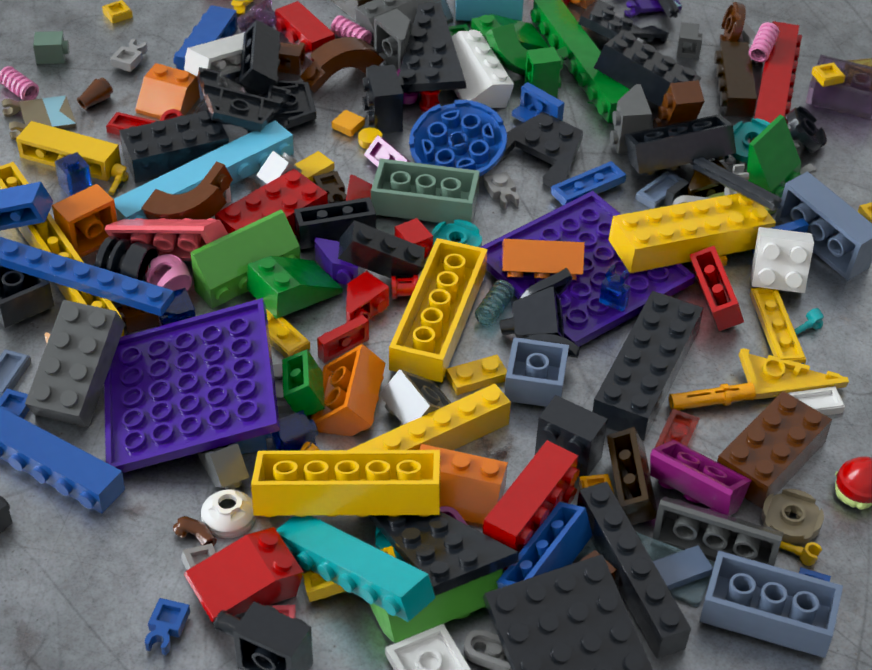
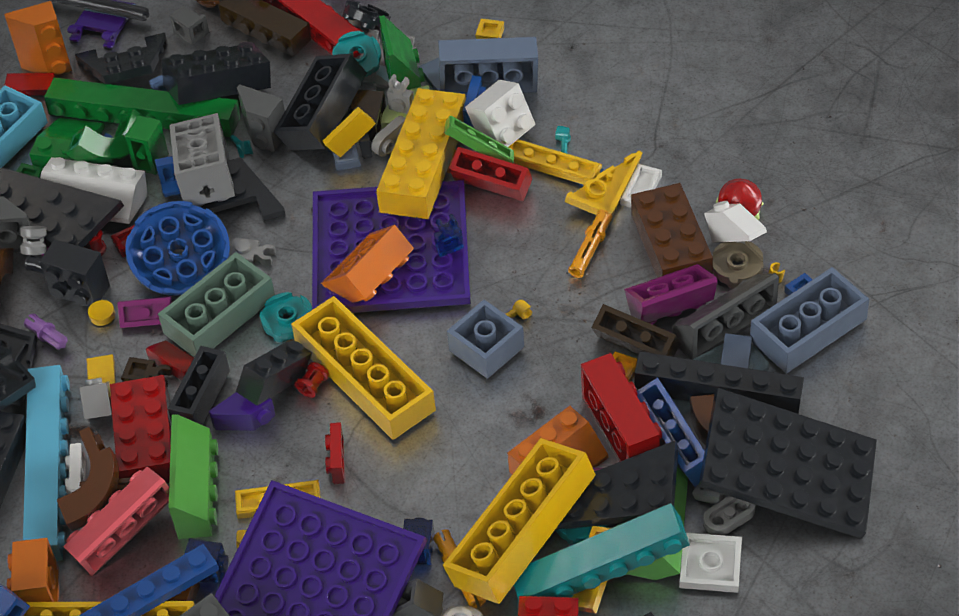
camera: 50 degrees left, 5 degrees up
black wheel [94,236,159,282] -> none
bright pink helmet [145,254,192,303] -> none
green slope [247,256,343,319] -> none
green brick [282,349,325,419] -> none
orange slope [308,344,386,437] -> none
light orange tile [331,109,365,137] -> none
red slope [346,271,389,322] -> none
yellow brick [349,384,511,450] -> none
slope [379,369,451,426] -> none
red brick [395,218,433,259] -> none
yellow plate [446,354,507,395] -> none
clear light blue piece [475,280,515,326] -> none
black torso [500,268,580,358] -> none
black brick [535,395,608,477] -> none
blue plate [551,161,626,205] -> none
black brick [592,291,704,441] -> none
reddish brown brick [653,80,705,128] -> none
clear red plate [654,409,700,448] -> none
black axle [693,157,782,211] -> none
none -> light grey wheel [20,226,47,255]
none -> medium lavender axle [24,313,68,350]
none -> light grey plate [169,113,235,207]
none -> teal hand [230,135,254,158]
none -> yellow tile [323,107,376,158]
none -> bright green tile [445,116,514,163]
none -> yellow hand [506,300,532,320]
none -> white slope [704,201,767,243]

